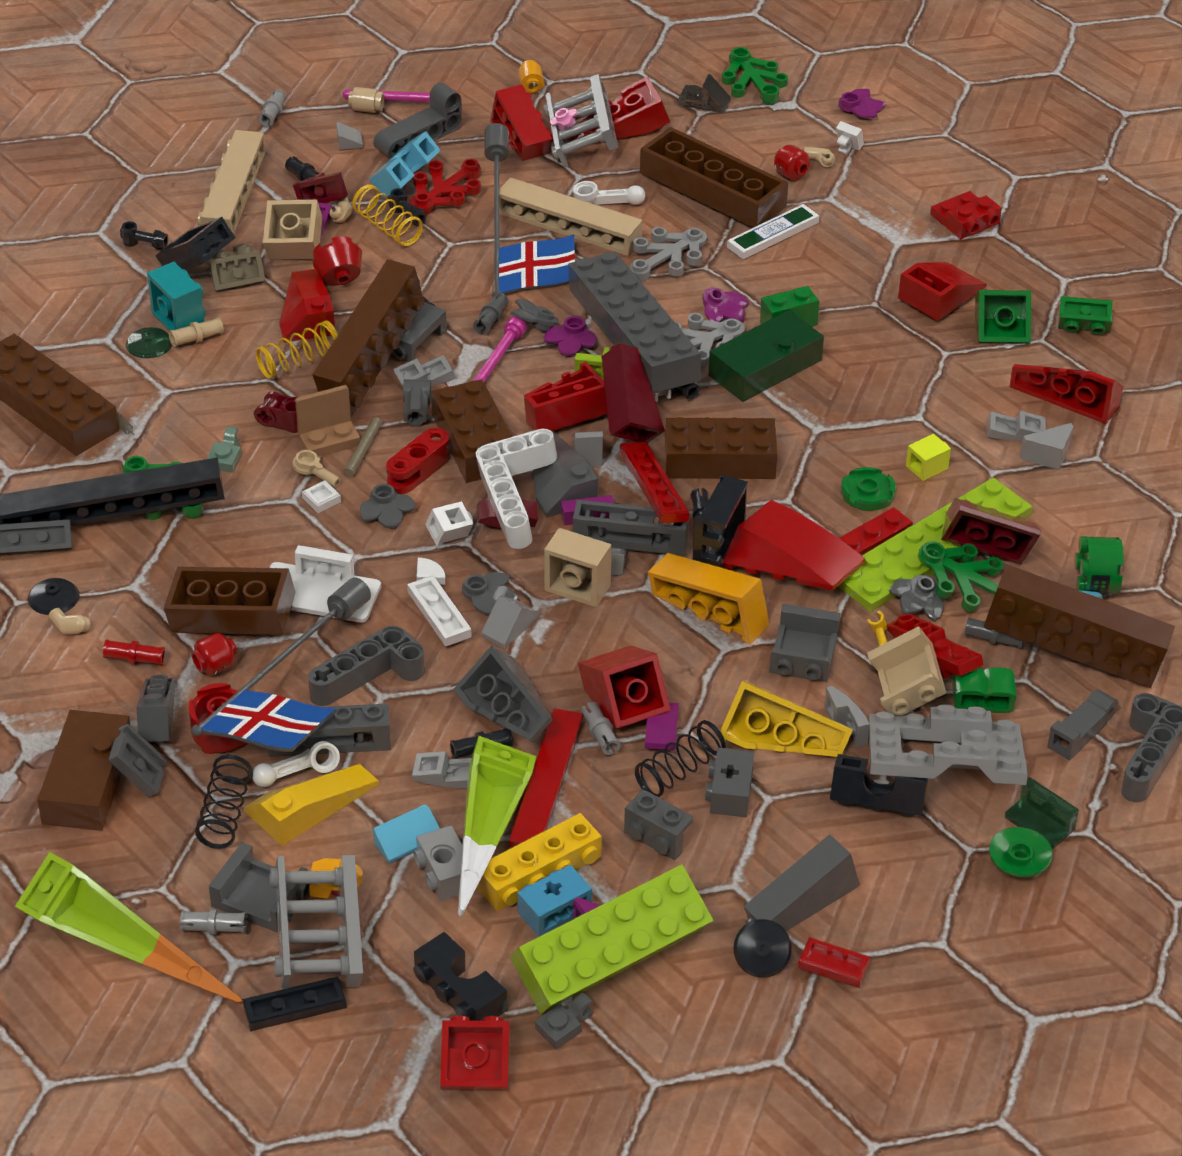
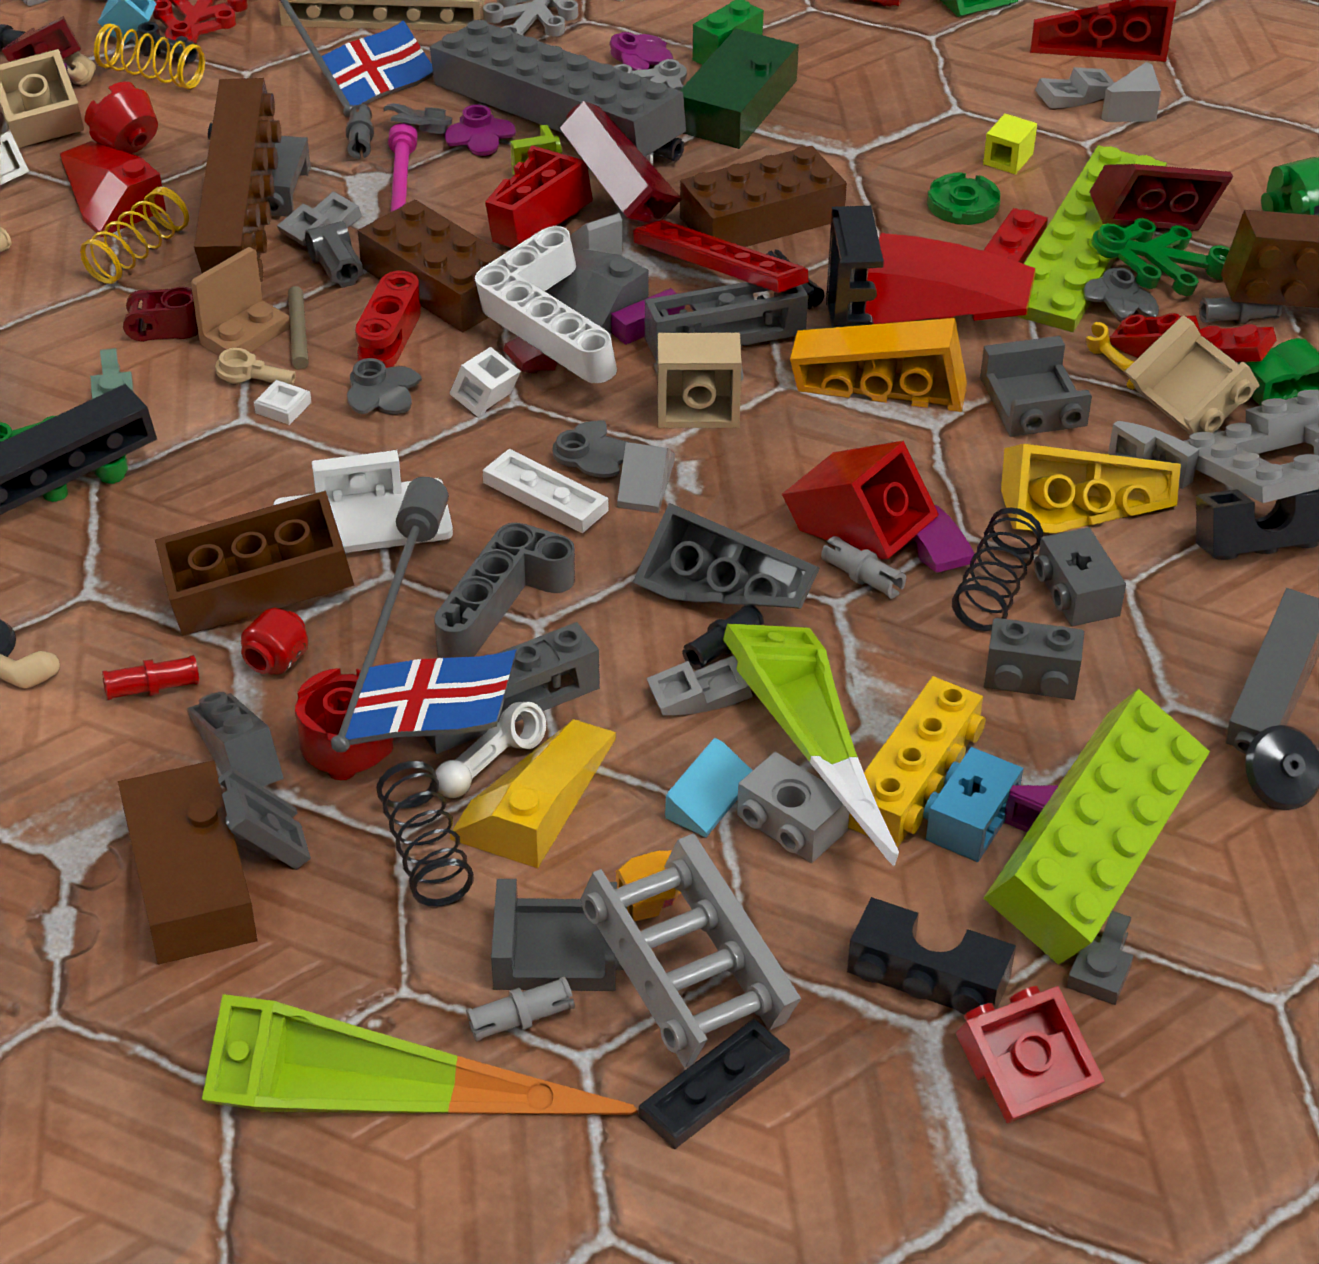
camera: 25 degrees left, 0 degrees up
white tile [417,558,445,585] -> none
red tile [509,708,583,848] -> none

